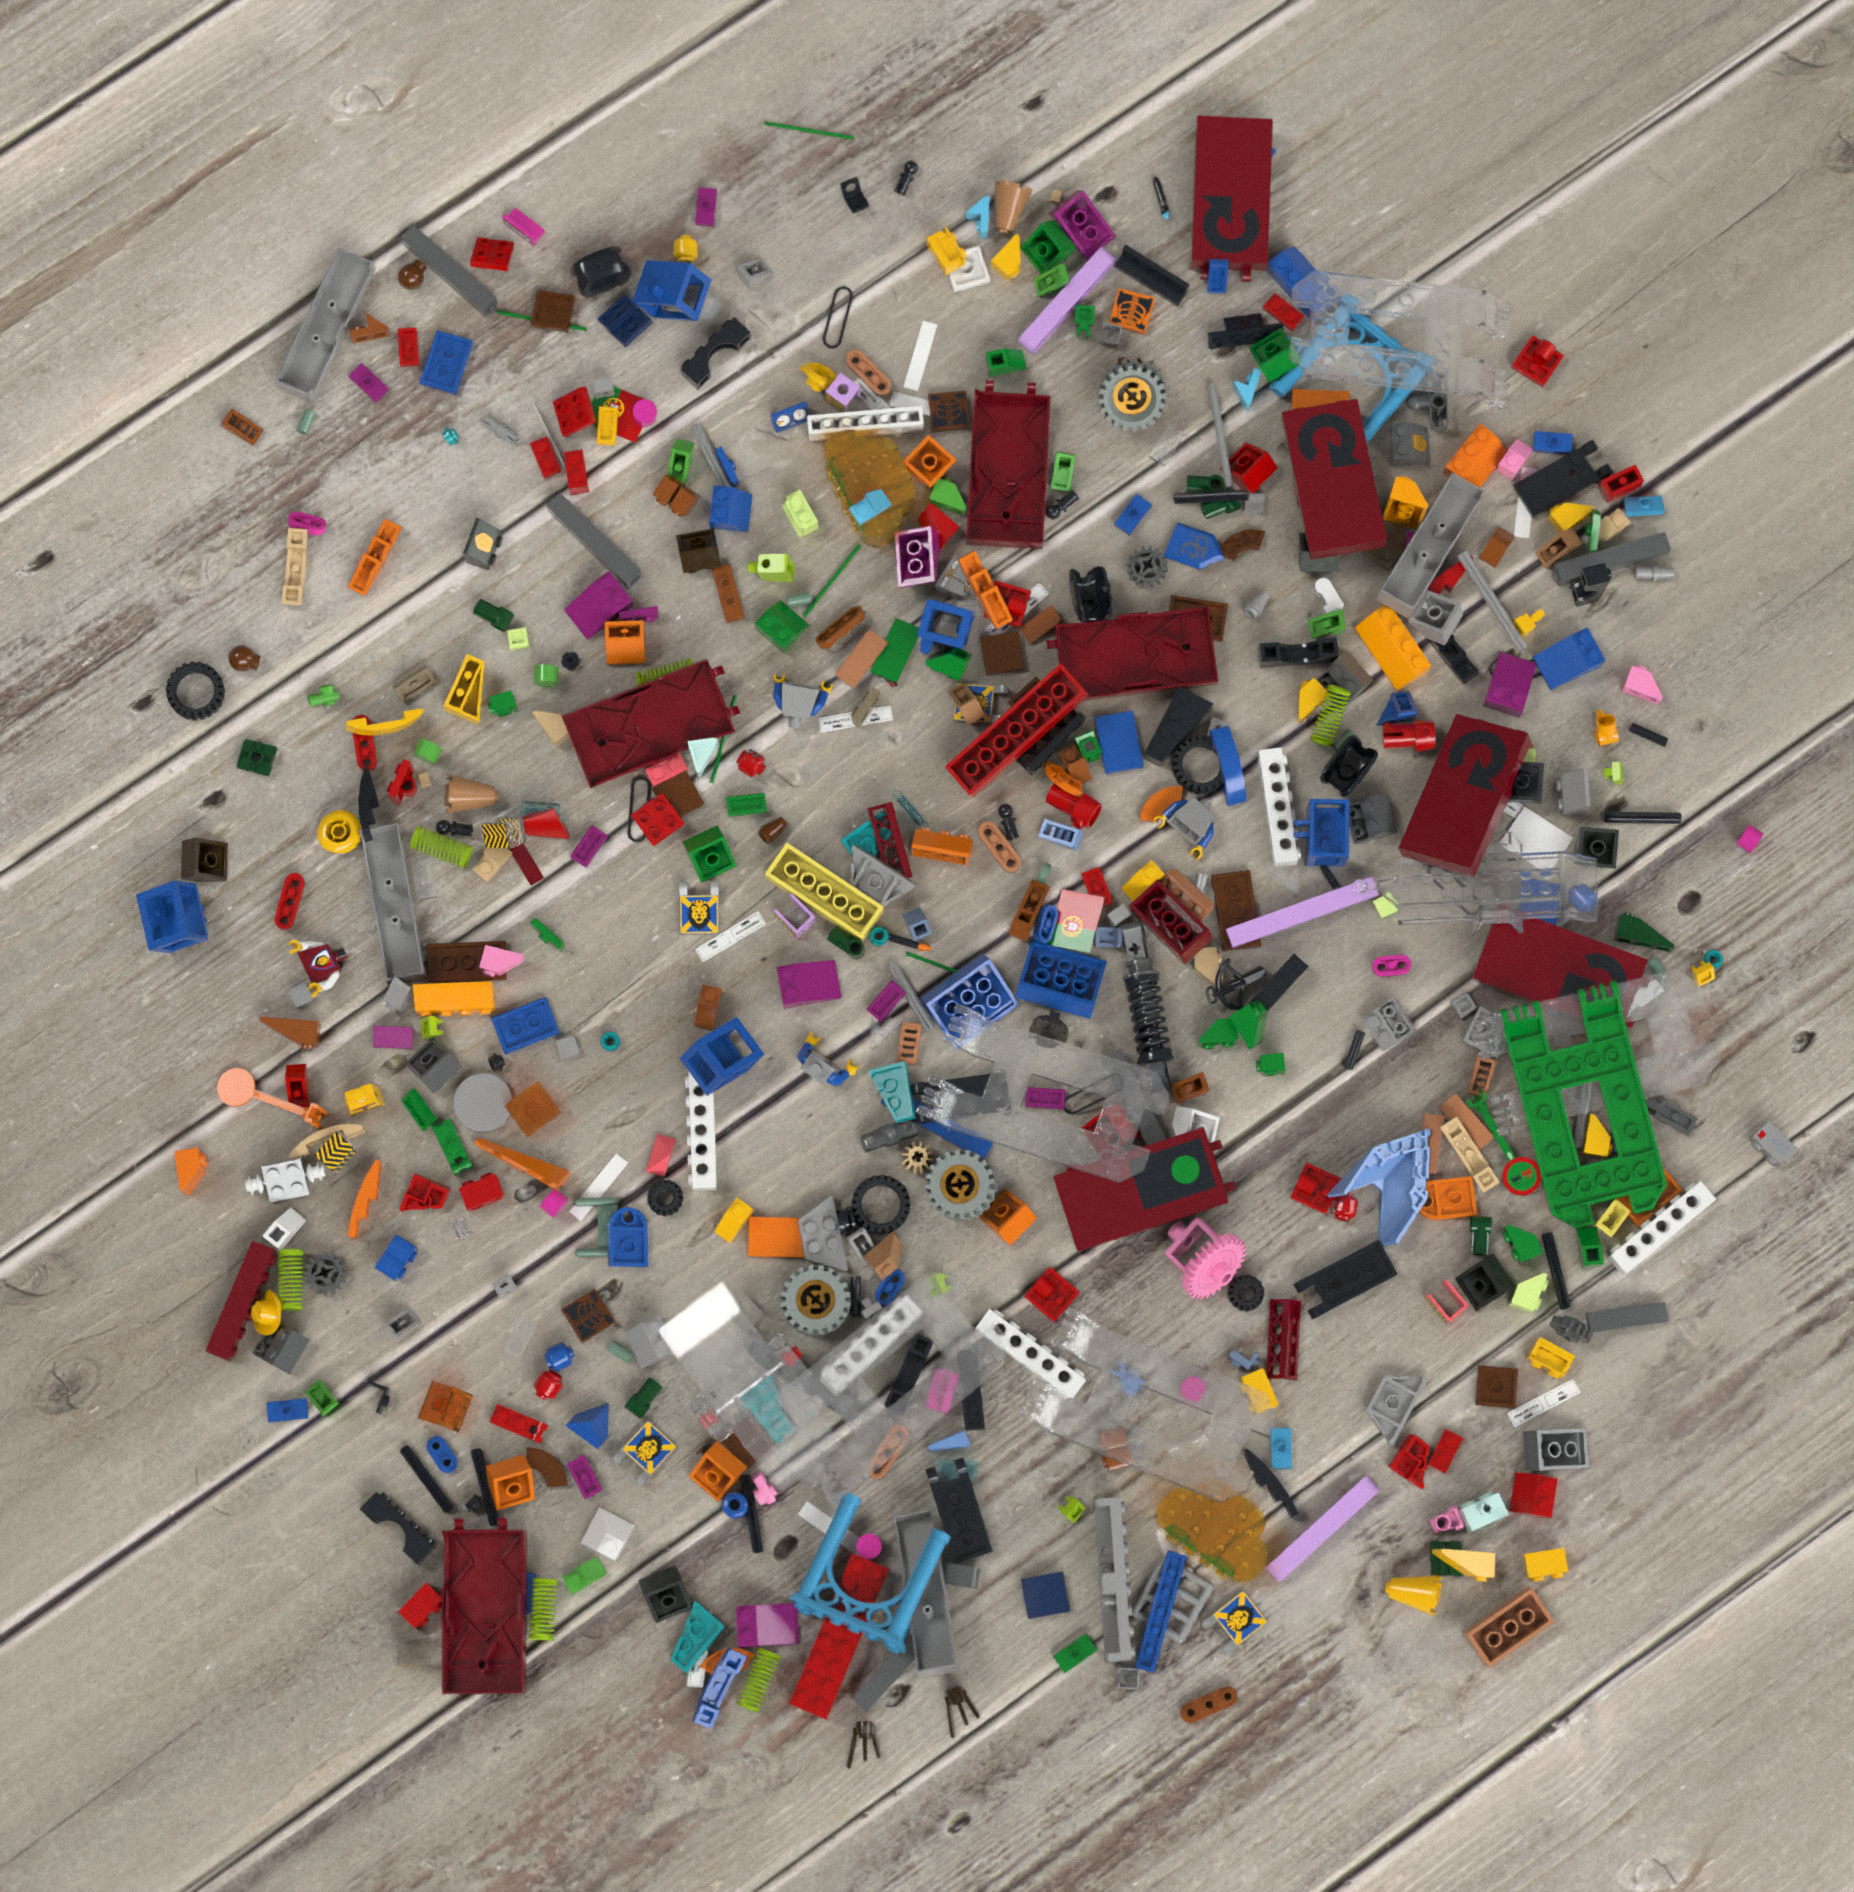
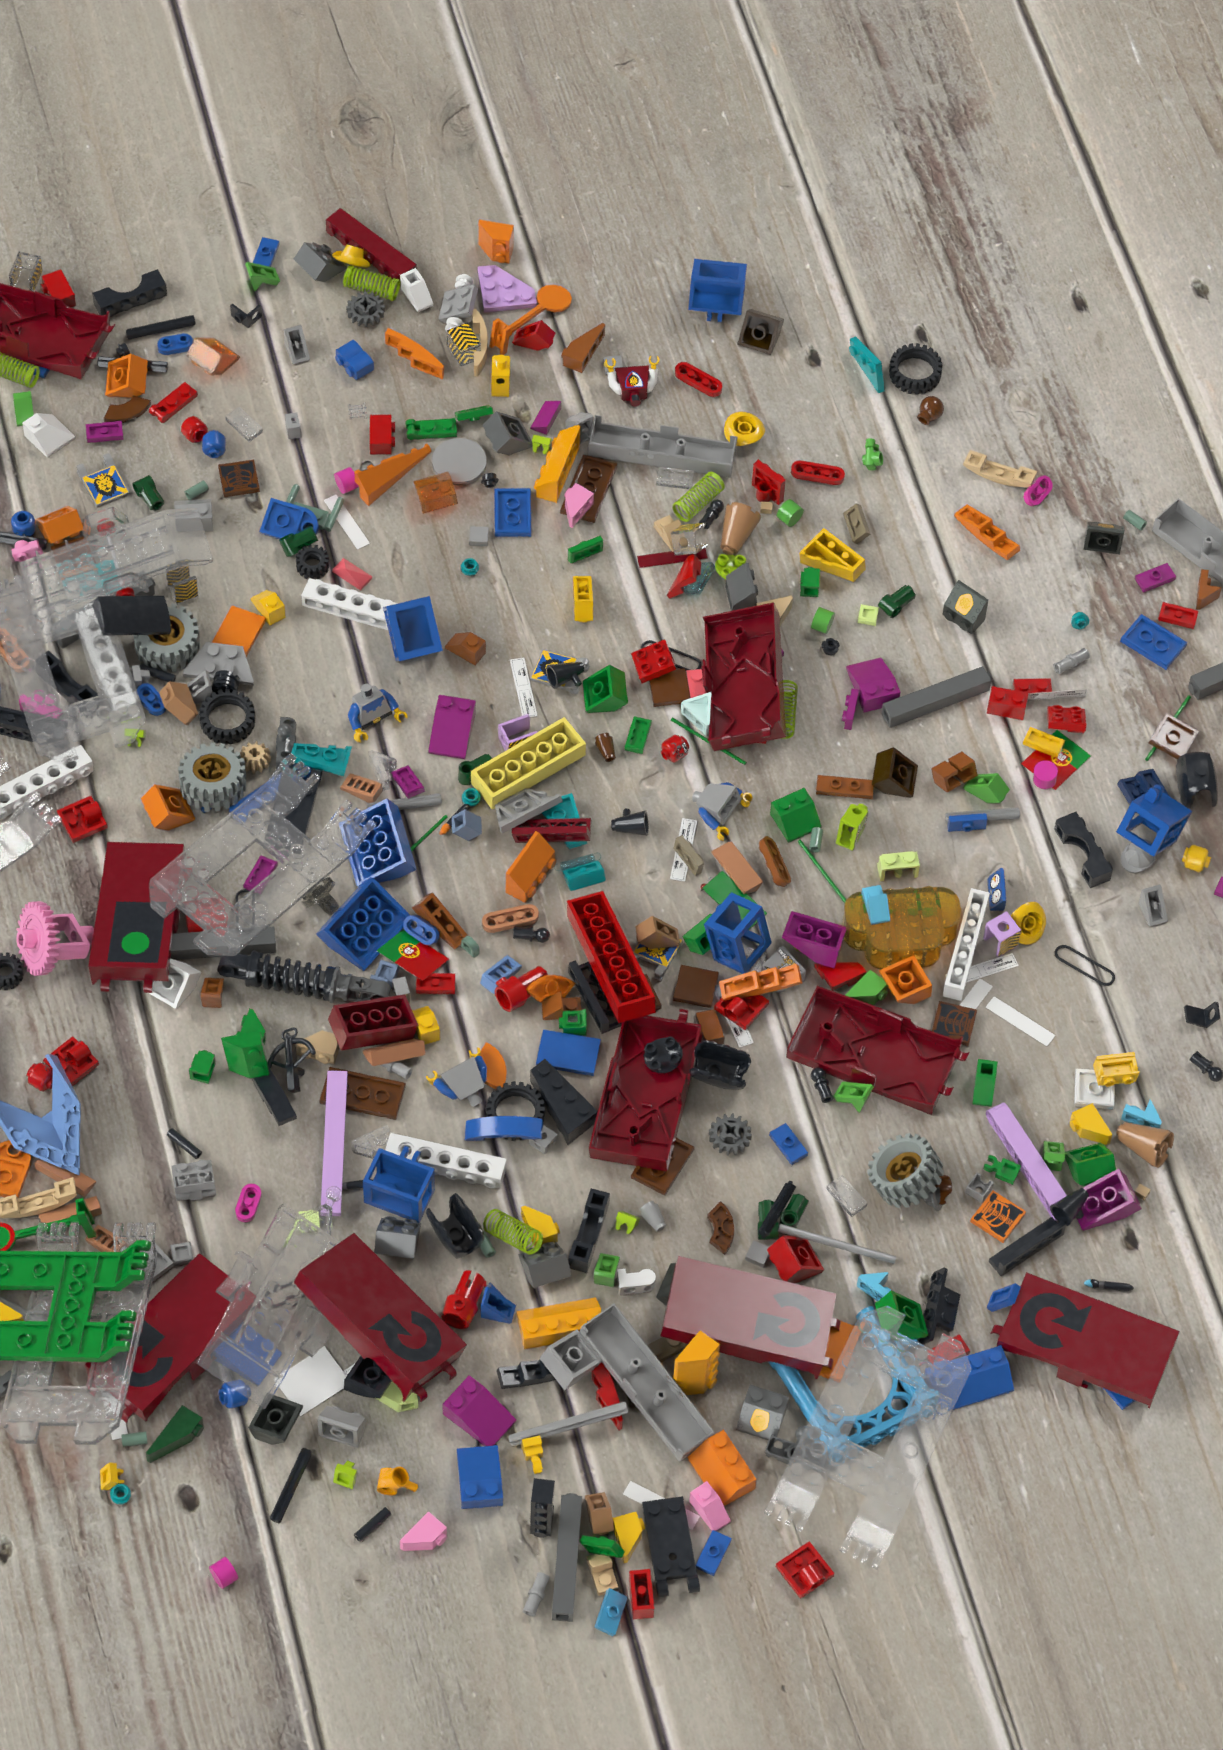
camera: 110 degrees right, 20 degrees down
dark orange slope [220,408,264,446] -> none
dark green piece [236,739,277,777] -> none
yellow slope [344,708,423,736] -> none
black slope [358,766,380,842] -> none
red slope [399,1173,451,1211] -> none
blue slope [566,1403,609,1449] -> none
magenta plate [570,825,608,868] -> none
light grey piece [592,377,615,399] -> none
orange slope [605,620,646,665] -> none
blue slope [709,485,752,532] -> none
nougat plate [846,350,891,397] -> none
blue tile [1164,522,1225,570] -> none
dark orange slope [1479,526,1515,568] -> none
none -> black slope [92,596,171,636]
none -> dark green piece [279,526,318,557]
none -> lavender plate [477,265,537,313]
none -> black piece [546,662,584,689]
none -> teal slope [562,861,606,891]
none -> yellow slope [573,576,593,623]
none -> black piece [611,808,649,836]
none -> lime tile [616,1211,640,1234]
none -> black dish [644,1036,683,1073]
none -> lime dish [715,554,746,579]
none -> dark grey slope [725,563,758,611]
none -> teal wing [849,336,885,393]
none -> black piece [1050,1188,1089,1226]
none -> pearl dark grey slope [1083,522,1125,555]

